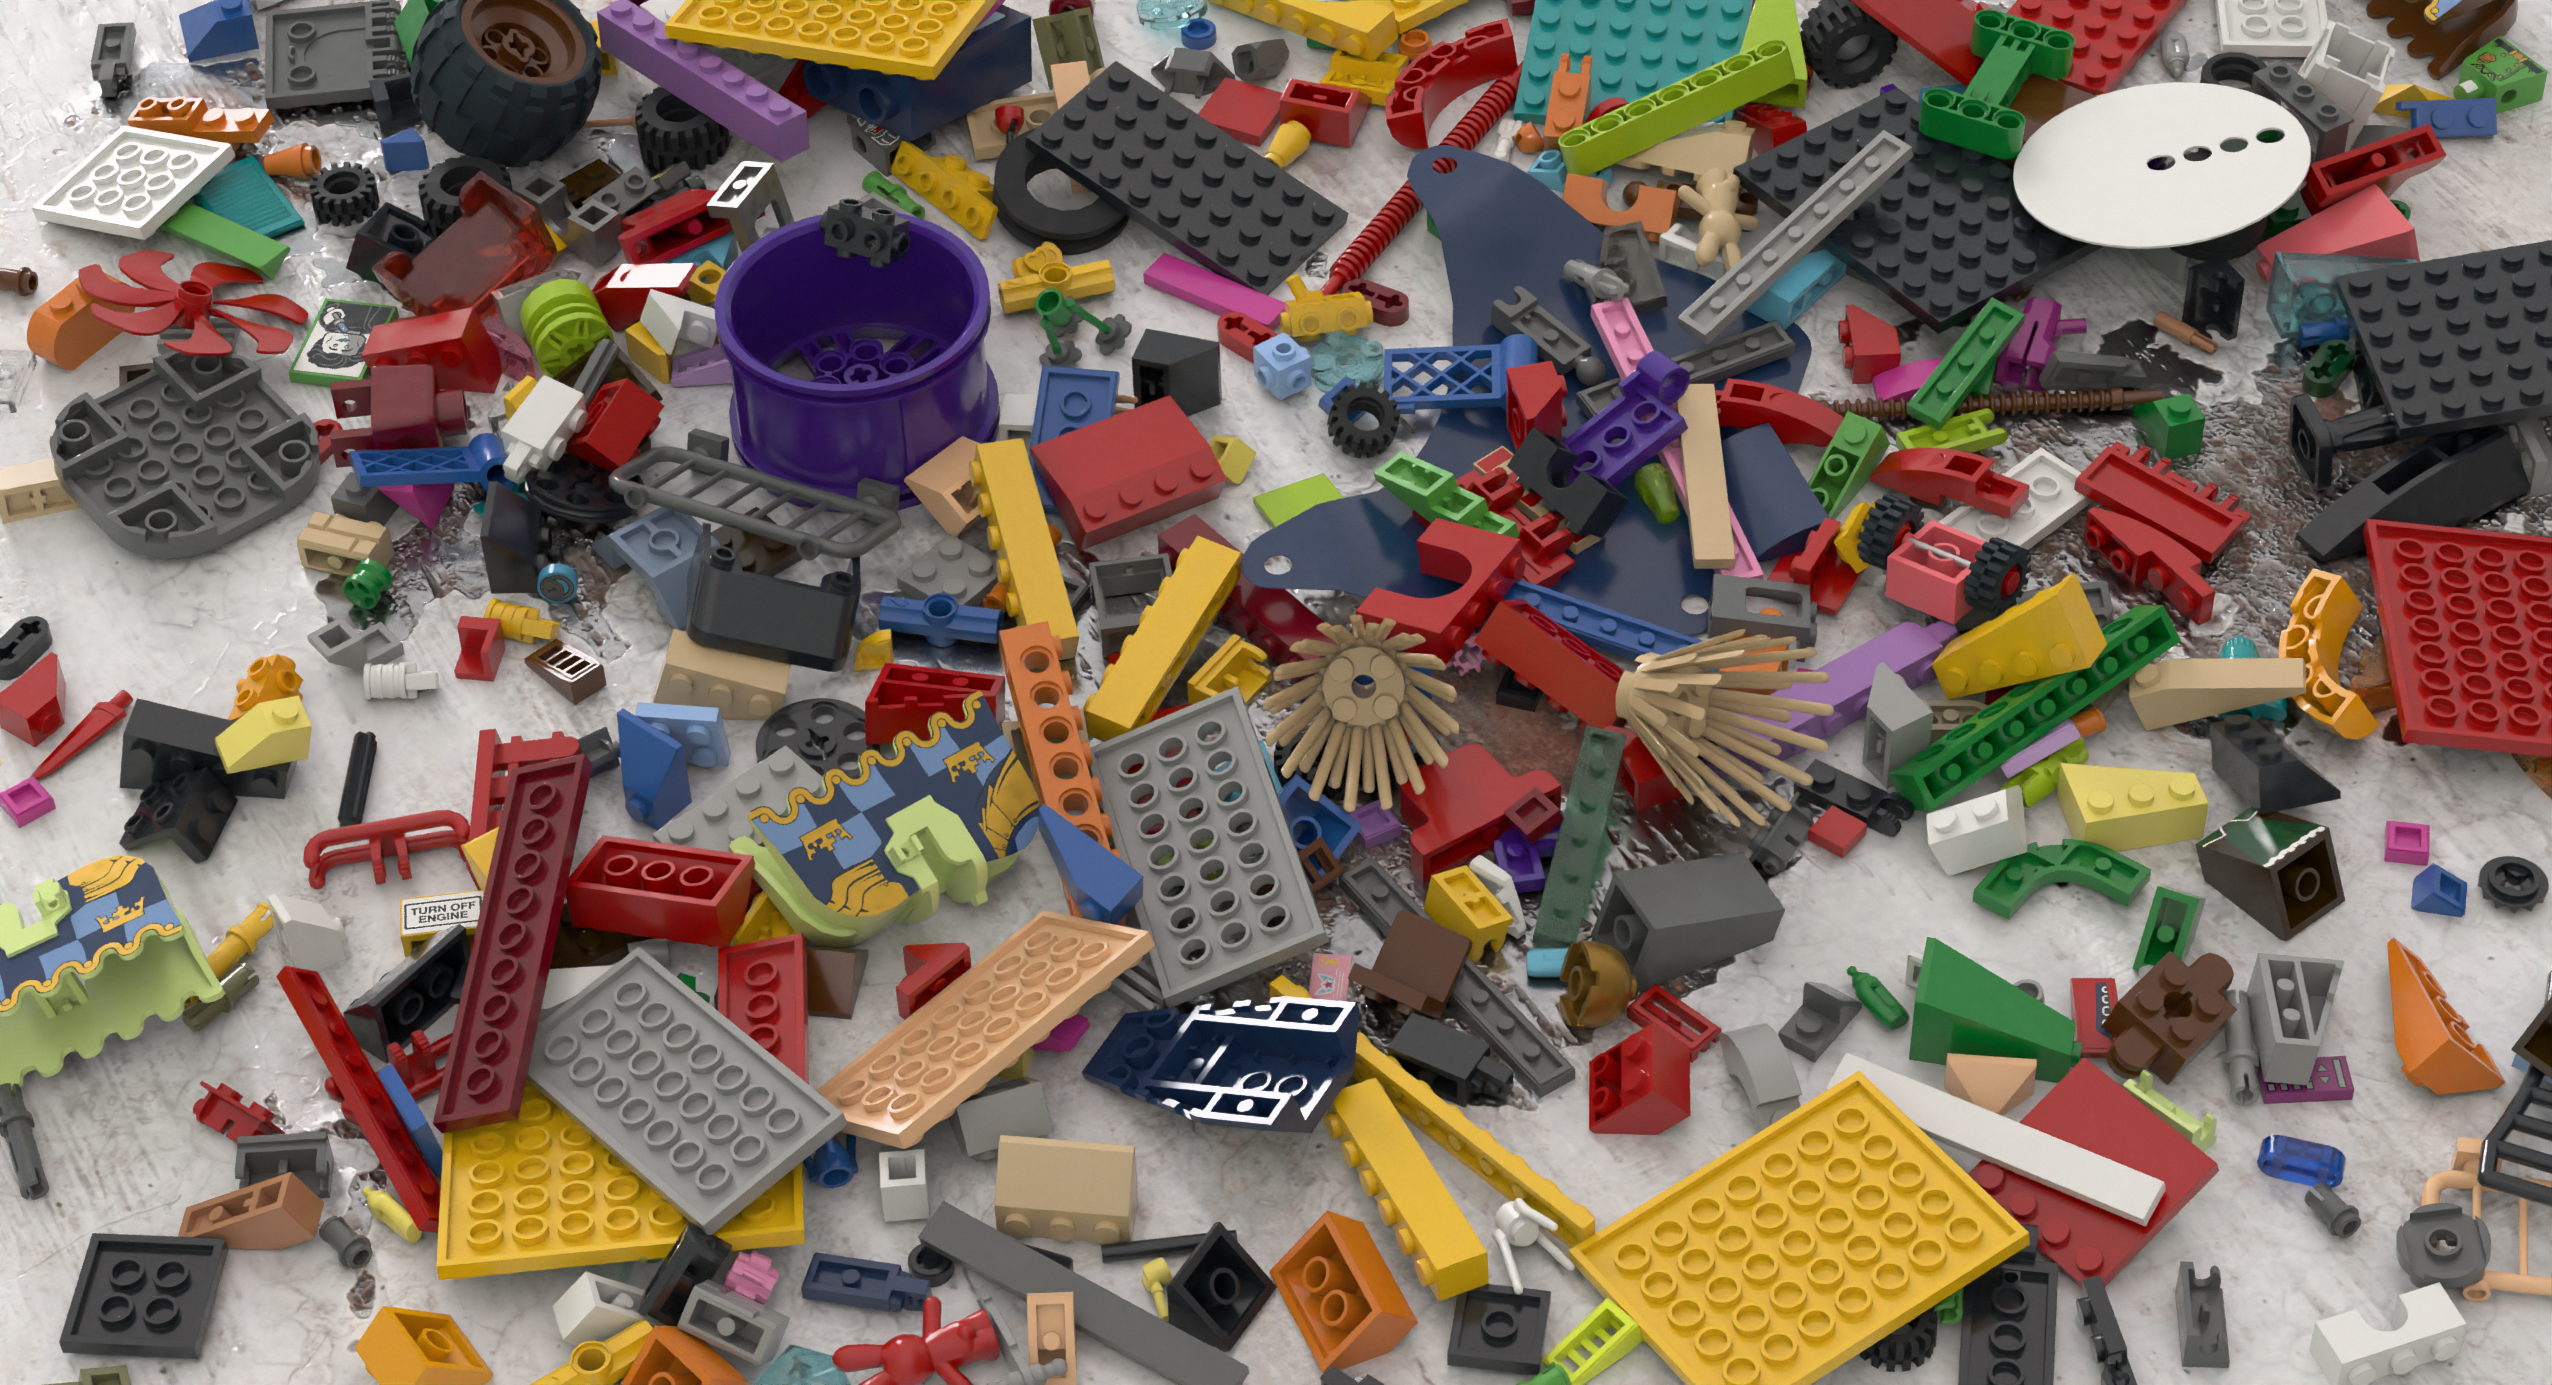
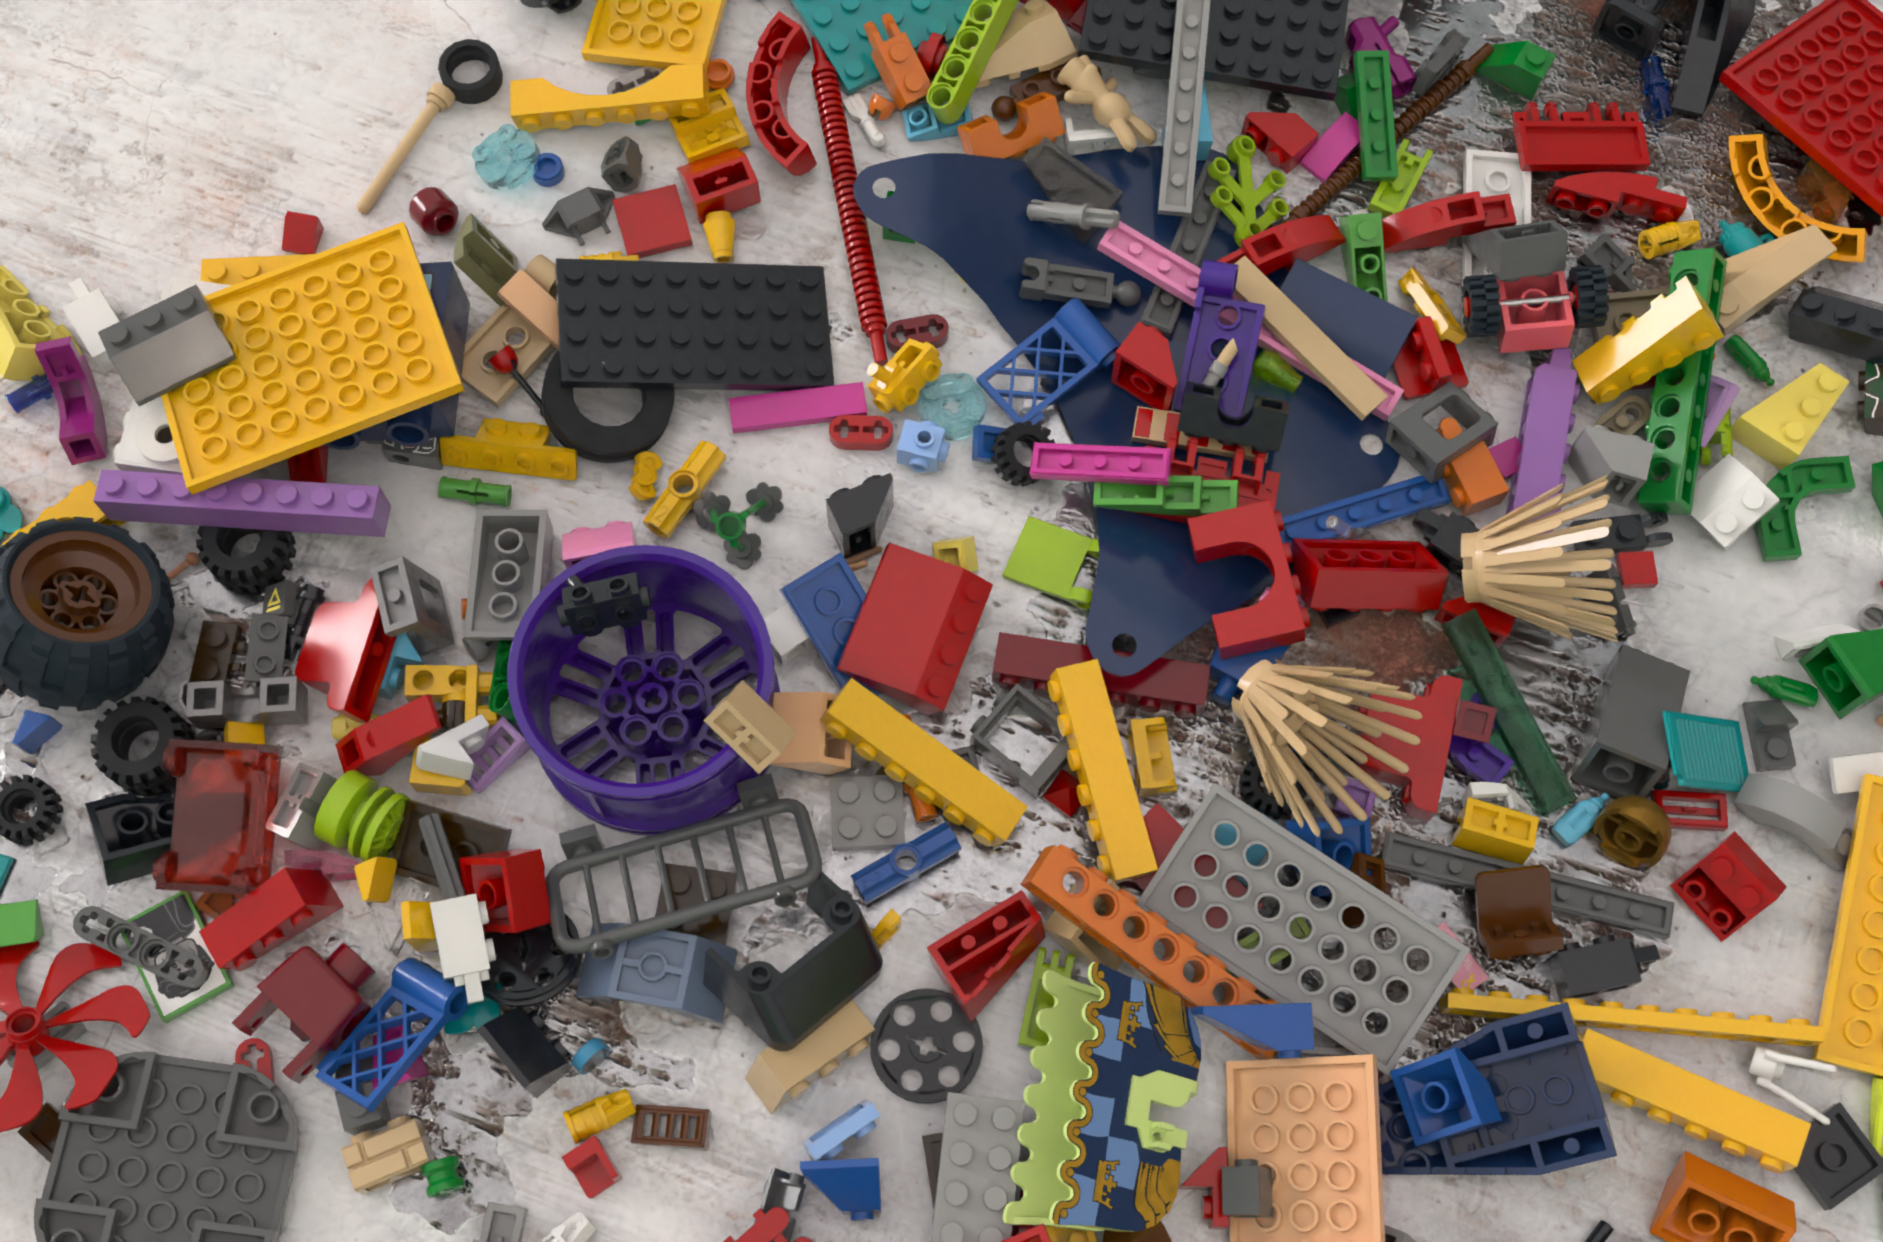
camera: 45 degrees left, 25 degrees up
none -> dark grey beam [73,906,209,990]
none -> yellow slope [354,856,397,903]
none -> tan hinge [703,680,797,774]
none -> dark pink tile [1030,442,1173,486]
none -> piece [1201,338,1238,387]
none -> lime plant [1208,135,1289,247]
none -> dark grey brick [1222,1159,1273,1218]
none -> clear piece [1326,515,1377,540]
none -> blue slope [1390,1048,1502,1146]
none -> dark grey slope [1463,220,1568,282]
none -> yellow hinge [1638,219,1701,259]
none -> clear blue pin [1640,55,1673,120]
none -> teal window [1662,710,1749,793]
none -> green piece [1723,334,1775,387]

